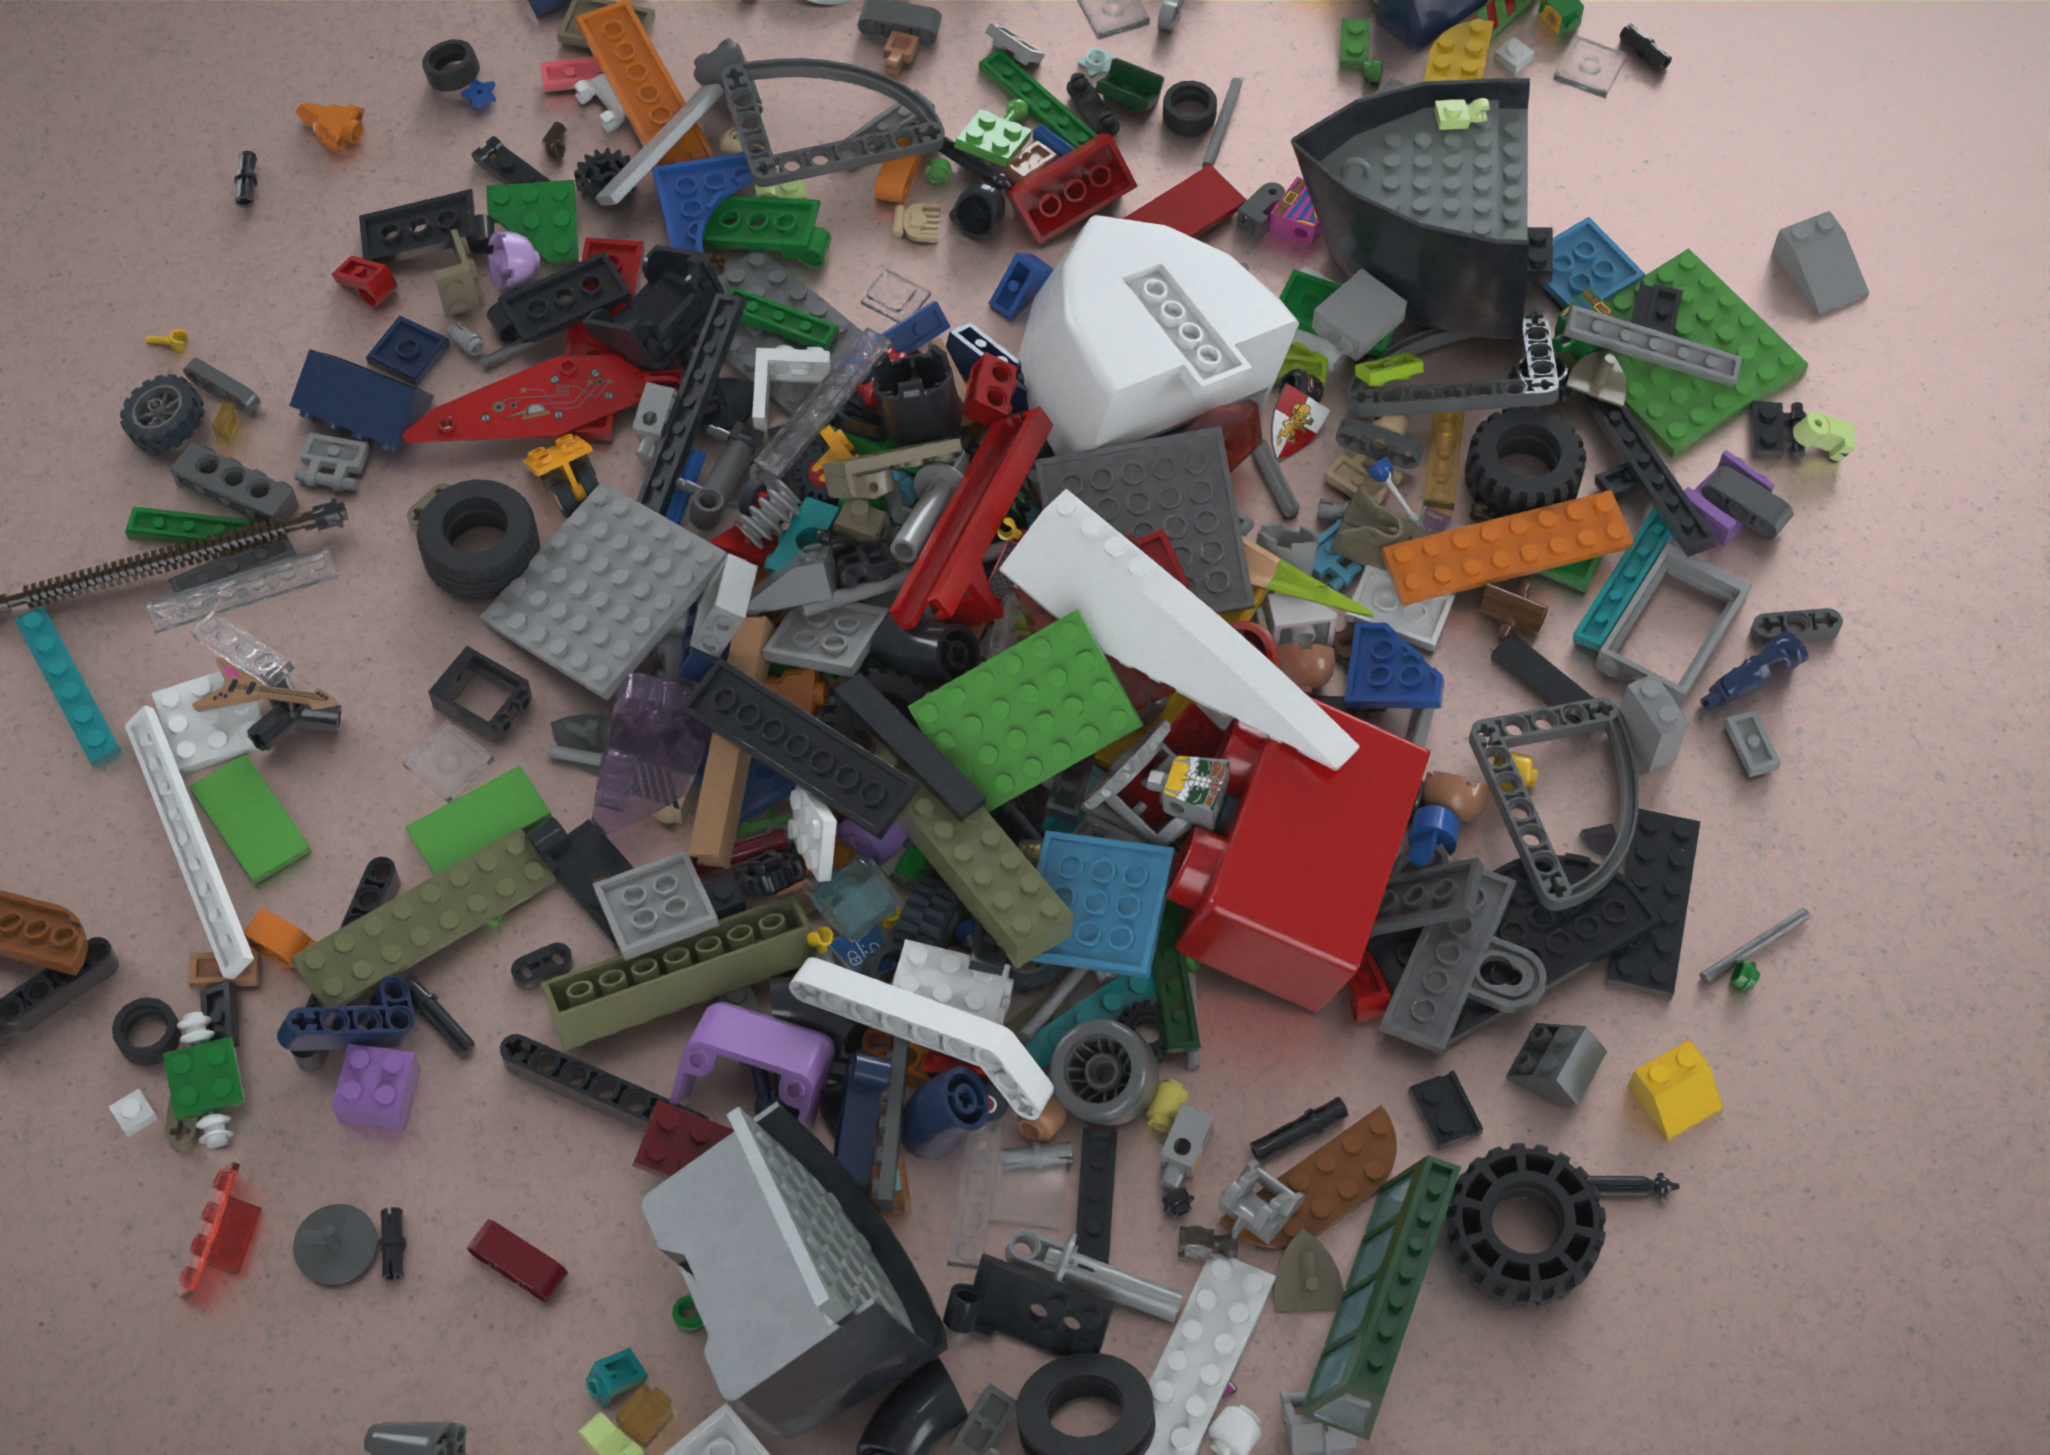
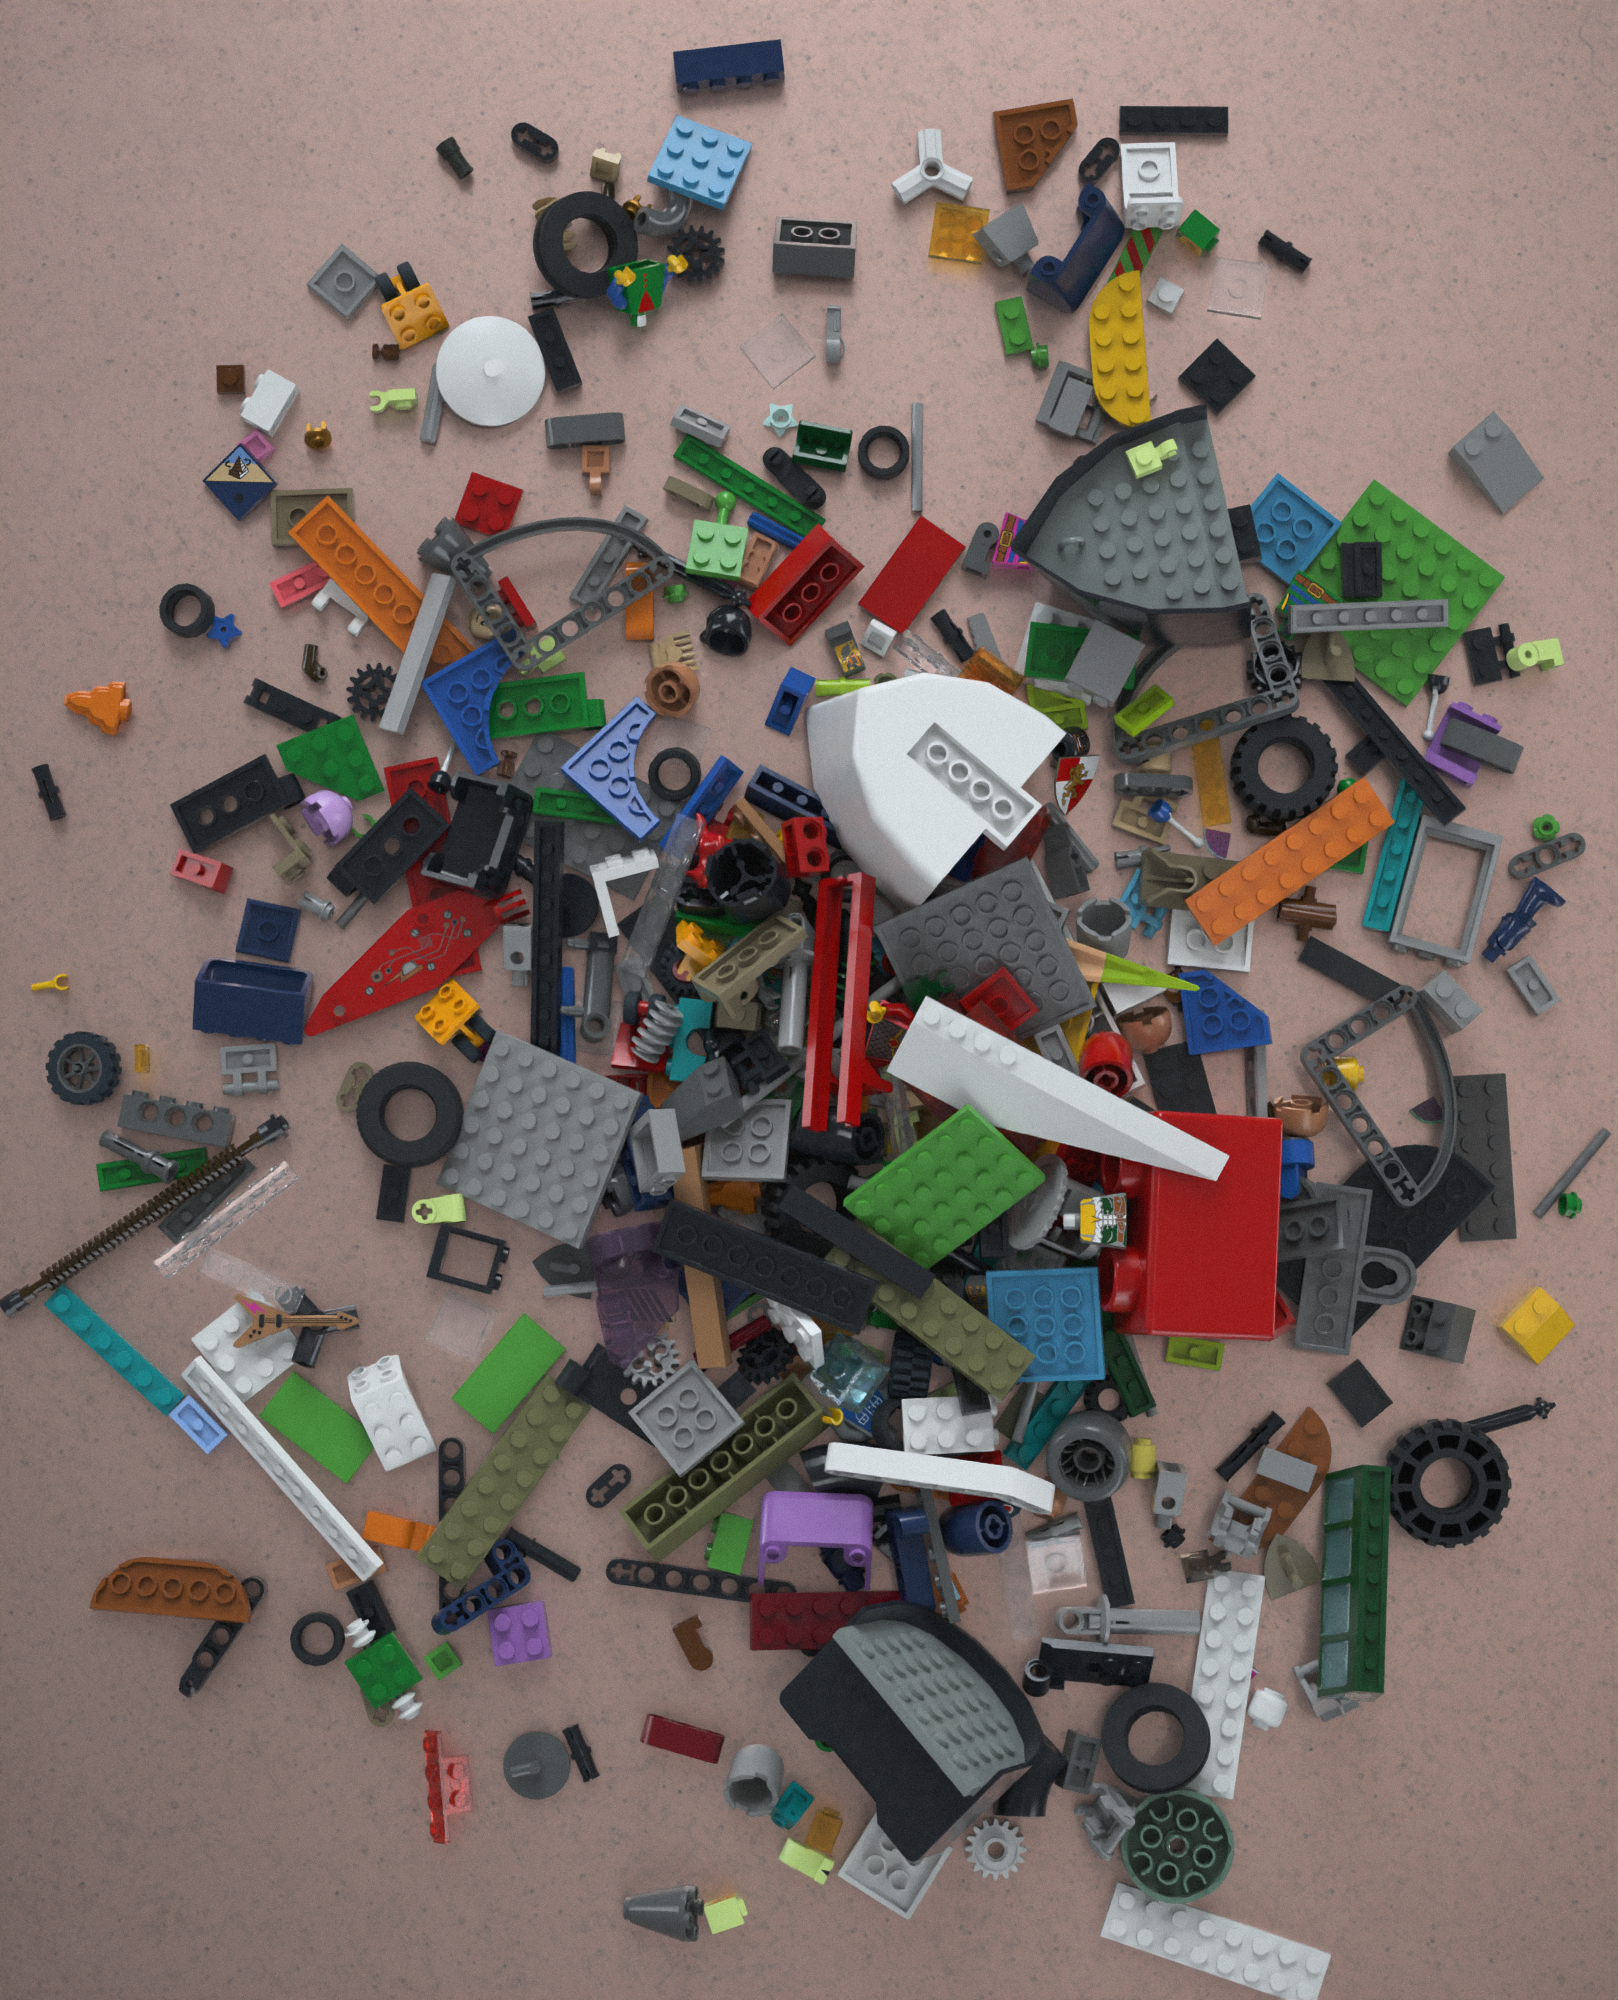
camera: 15 degrees left, 25 degrees up
white plate [109,1089,158,1138] -> none
dark grey beam [183,358,261,415] -> none
none -> dark grey pin [99,1130,179,1184]
none -> light blue plate [169,1395,229,1454]
none -> white bracket [347,1355,437,1472]
none -> black plate [376,1164,412,1223]
none -> yellowish green piece [412,1193,467,1225]
none -> bright green plate [423,1641,463,1681]
none -> black hinge [427,736,456,794]
none -> red plate [455,472,524,537]
none -> red plate [497,576,538,632]
none -> plate [561,696,660,843]
none -> light grey gear [619,1328,679,1389]
none -> nougat cylinder [644,662,700,718]
none -> black tyre [648,747,701,801]
none -> dark tan beam [663,476,715,512]
none -> reddish brown leg [672,1614,714,1671]
none -> bright green brick [704,1511,754,1575]
none -> light grey cylinder [723,1744,784,1817]
none -> dark grey piece [1041,822,1090,899]
none -> lime plate [1165,1337,1225,1371]
none -> black plate [1178,339,1256,416]
none -> light grey tile [1255,1446,1318,1492]
none -> hinge [1423,674,1450,741]
none -> bright green plate [1533,814,1560,841]

